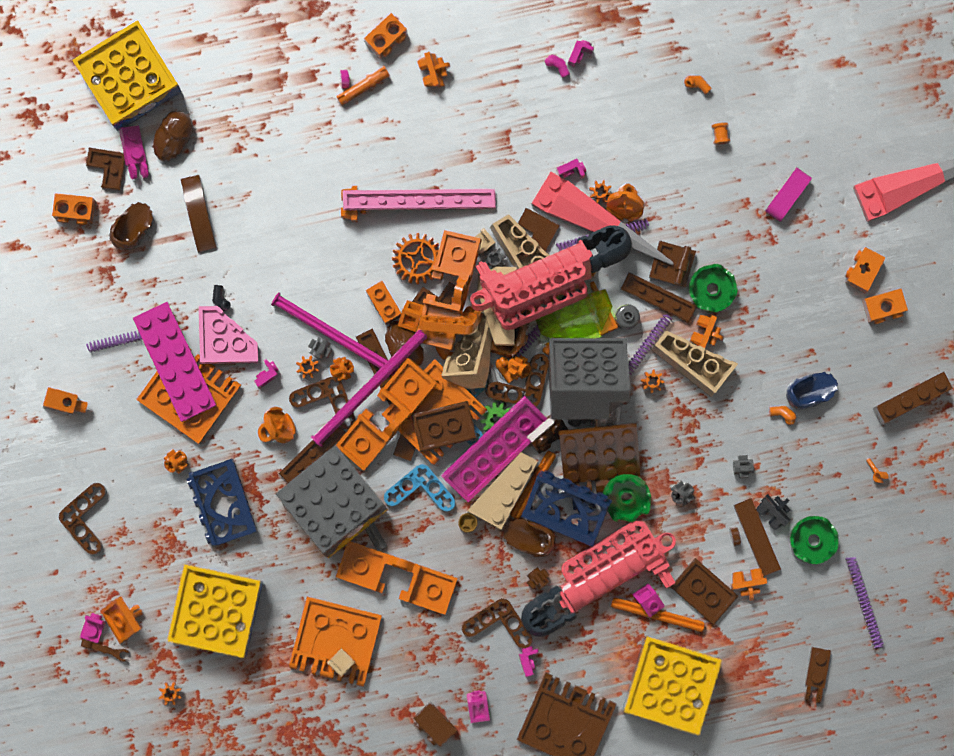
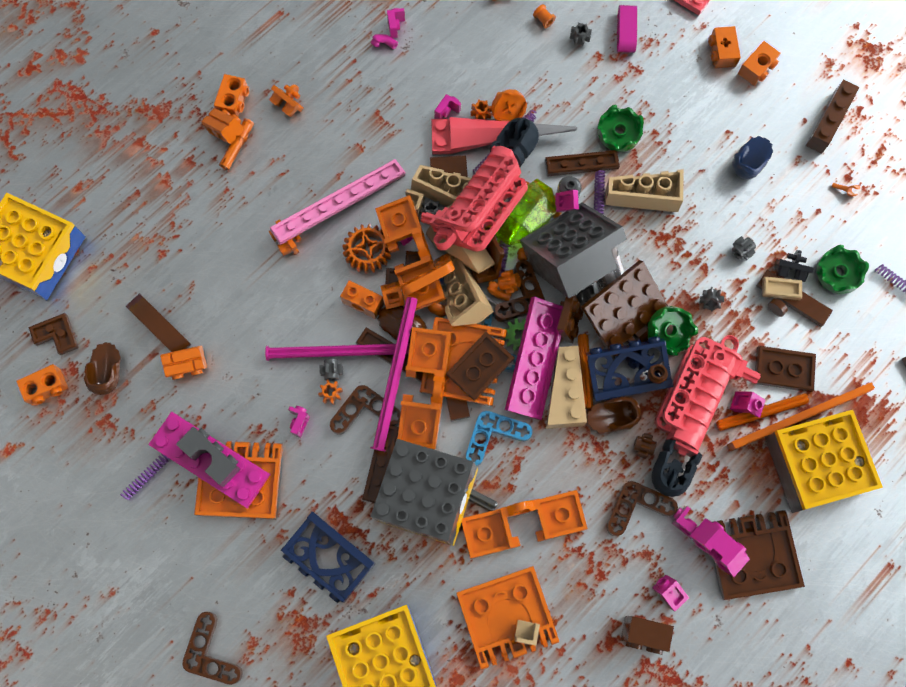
camera: 30 degrees left, 10 degrees down
orange torso [43,387,88,415] -> none
dark pink hinge [119,125,148,179] -> none
reddish brown hair [152,111,193,162] -> none
orange gear [163,449,188,474] -> none
bright pink plate [198,306,258,364] -> none
black arm [212,285,231,311] -> none
orange tile [258,406,295,444] -> none
orange gear [330,357,354,381] -> none
dark pink tile [340,69,349,89] -> none
pearl gold wheel [458,513,477,533] -> none
orange gear [640,369,665,394] -> none
reddish brown plate [649,240,696,288] -> none
orange hips [690,315,724,348] -> none
orange hips [730,568,767,601] -> none
orange arm [769,406,796,425] -> none
none -> orange brick [160,345,207,380]
none -> dark grey arch [176,426,240,487]
none -> orange brick [201,108,244,144]
none -> dark pink bracket [555,190,579,213]
none -> dark grey gear [570,22,592,46]
none -> reddish brown plate [648,364,668,384]
none -> dark pink brick [690,518,750,577]
none -> orange tile [727,382,875,451]
none -> tan tile [762,277,802,300]

